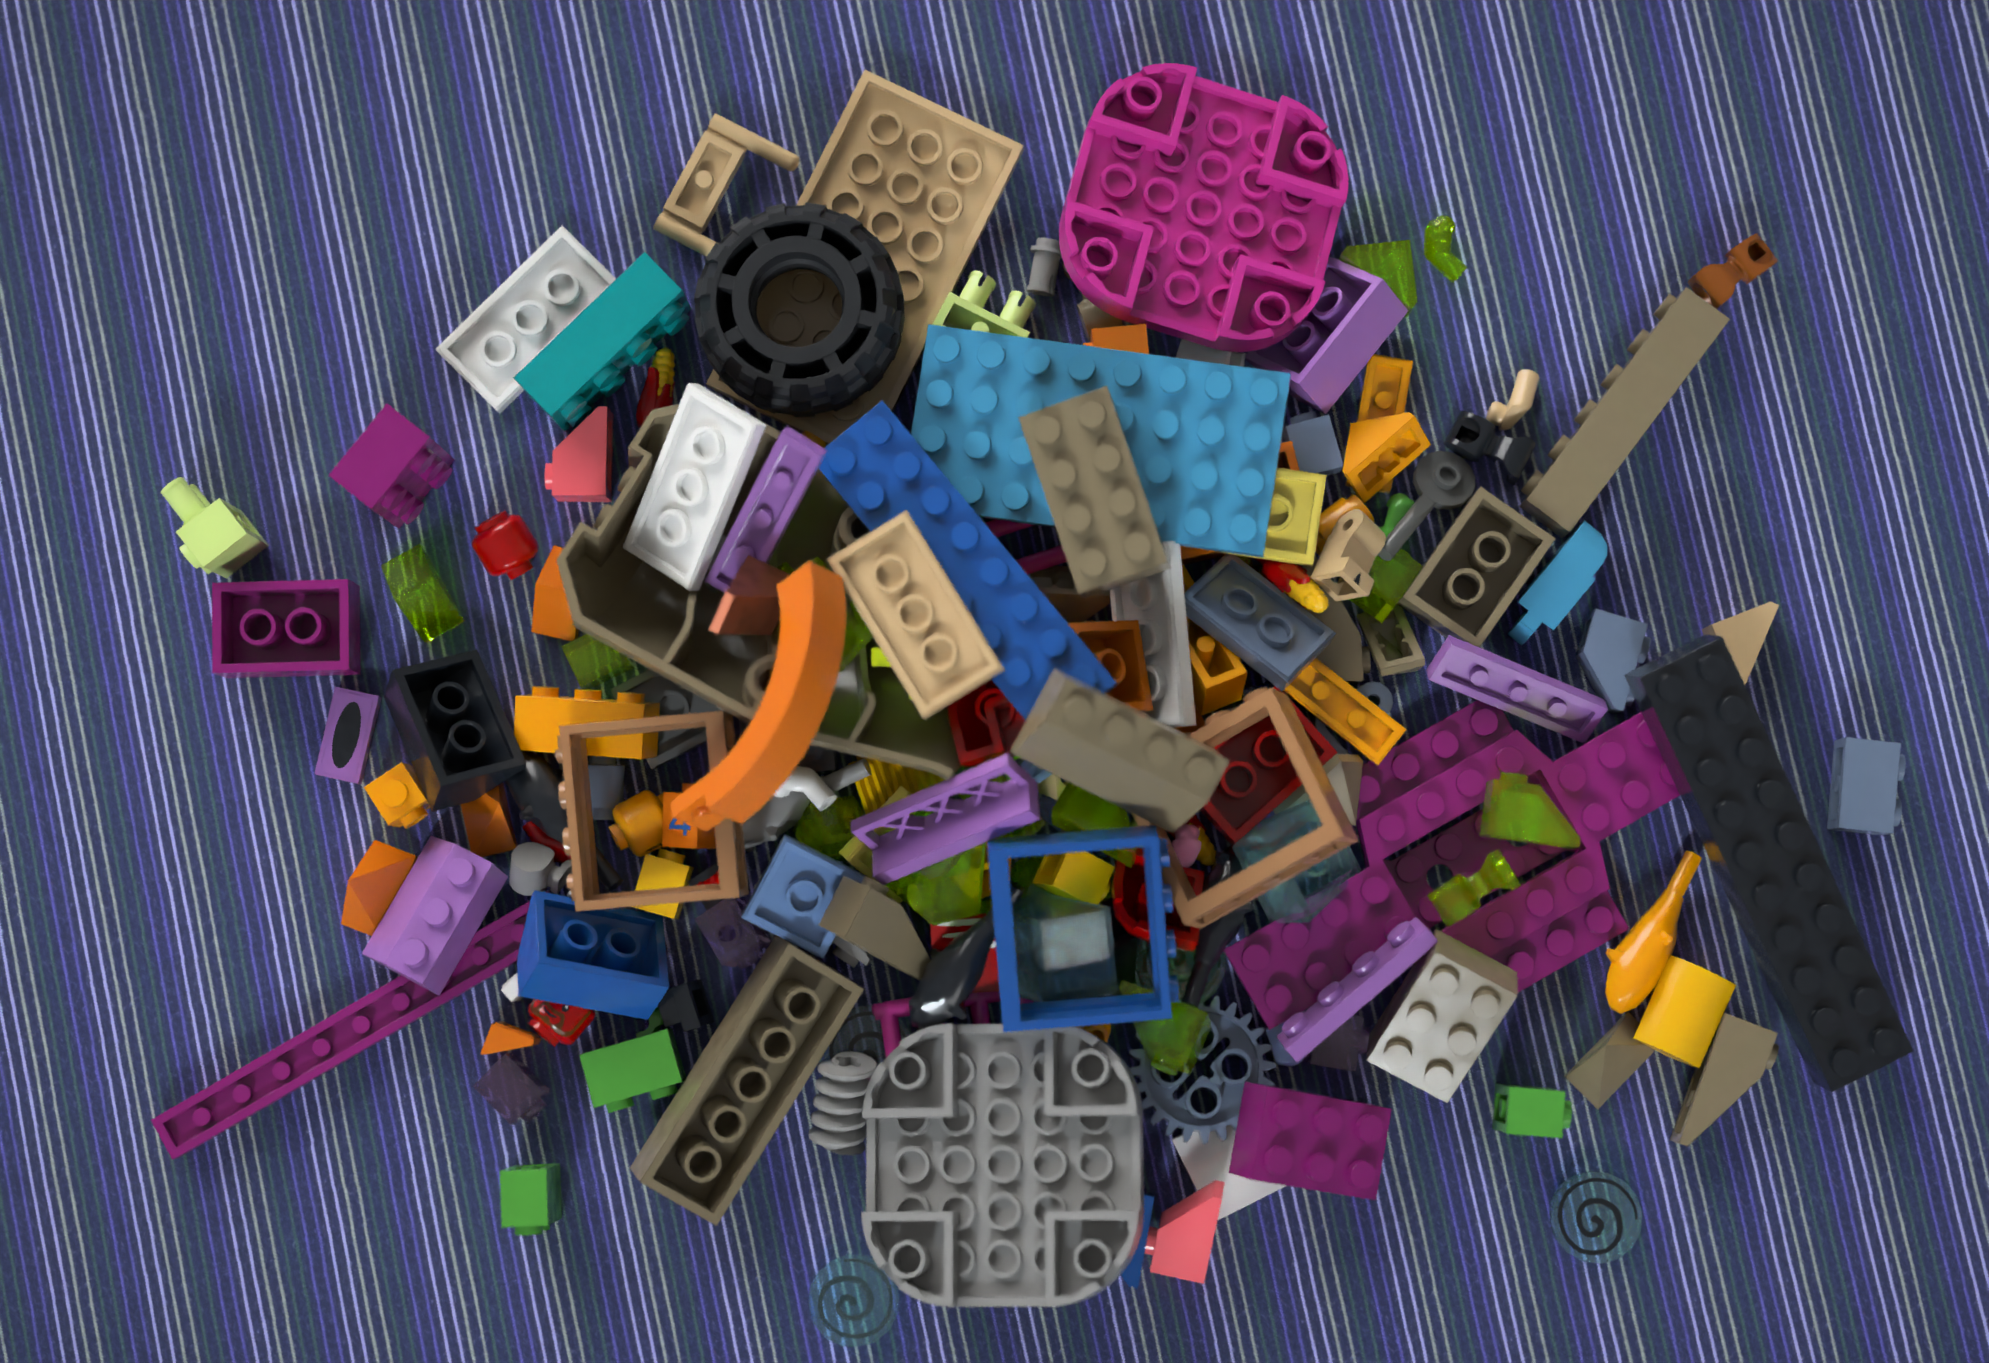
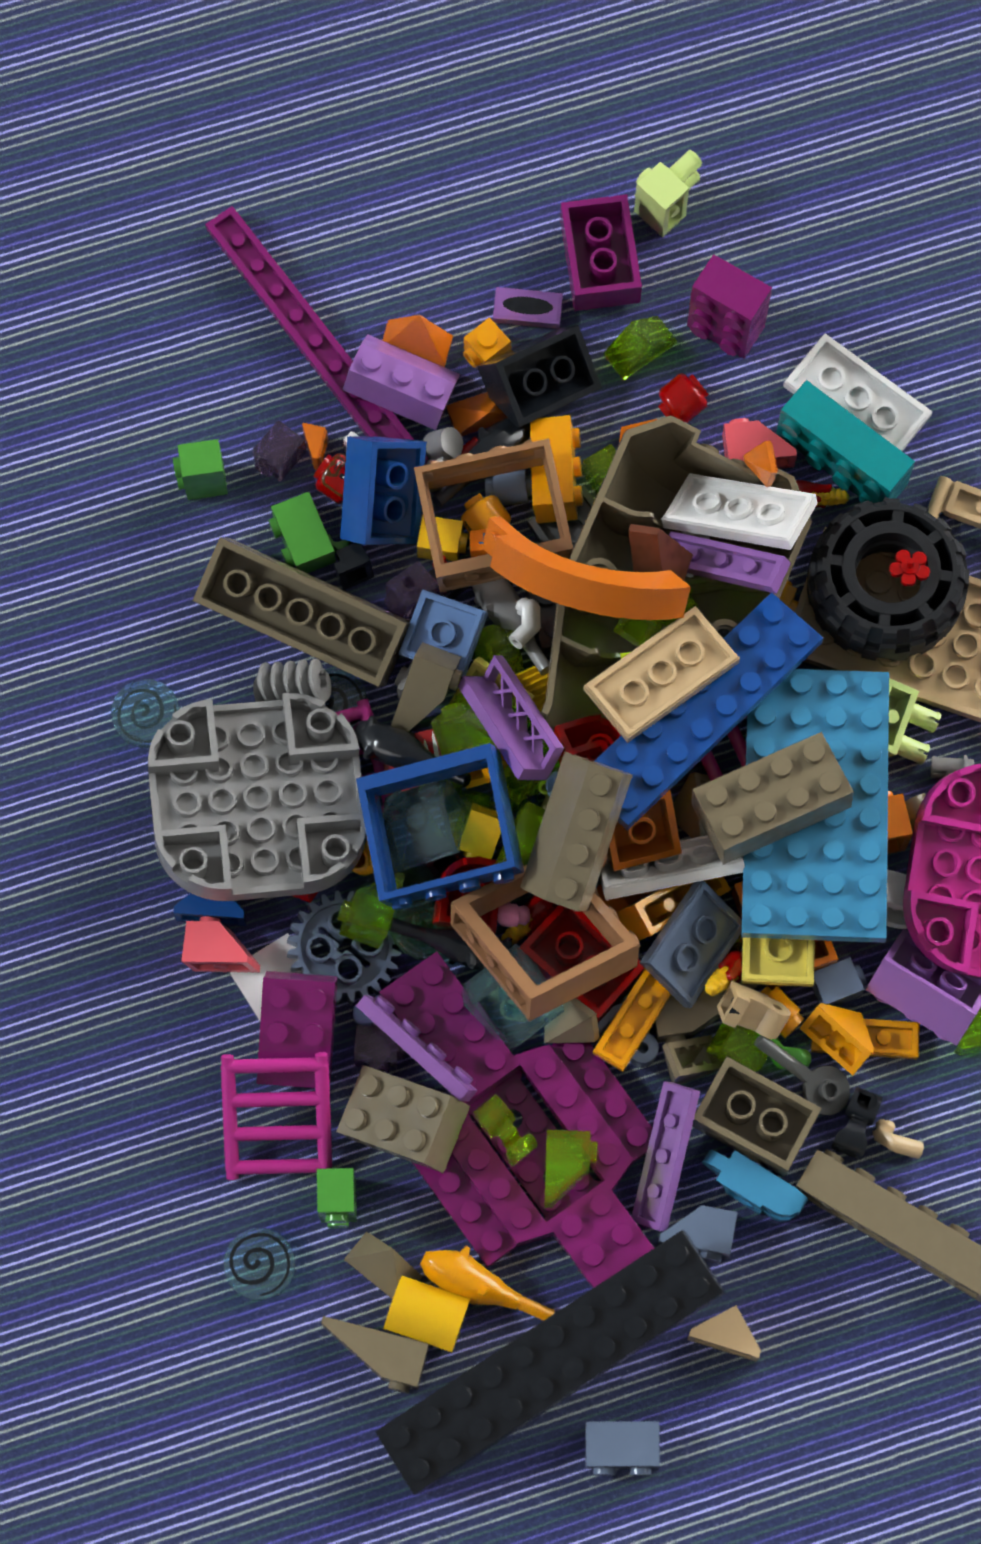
camera: 80 degrees right, 10 degrees down
none -> dark pink bar [221,1052,332,1180]
none -> orange slope [743,440,778,487]
none -> red plant [889,550,930,586]

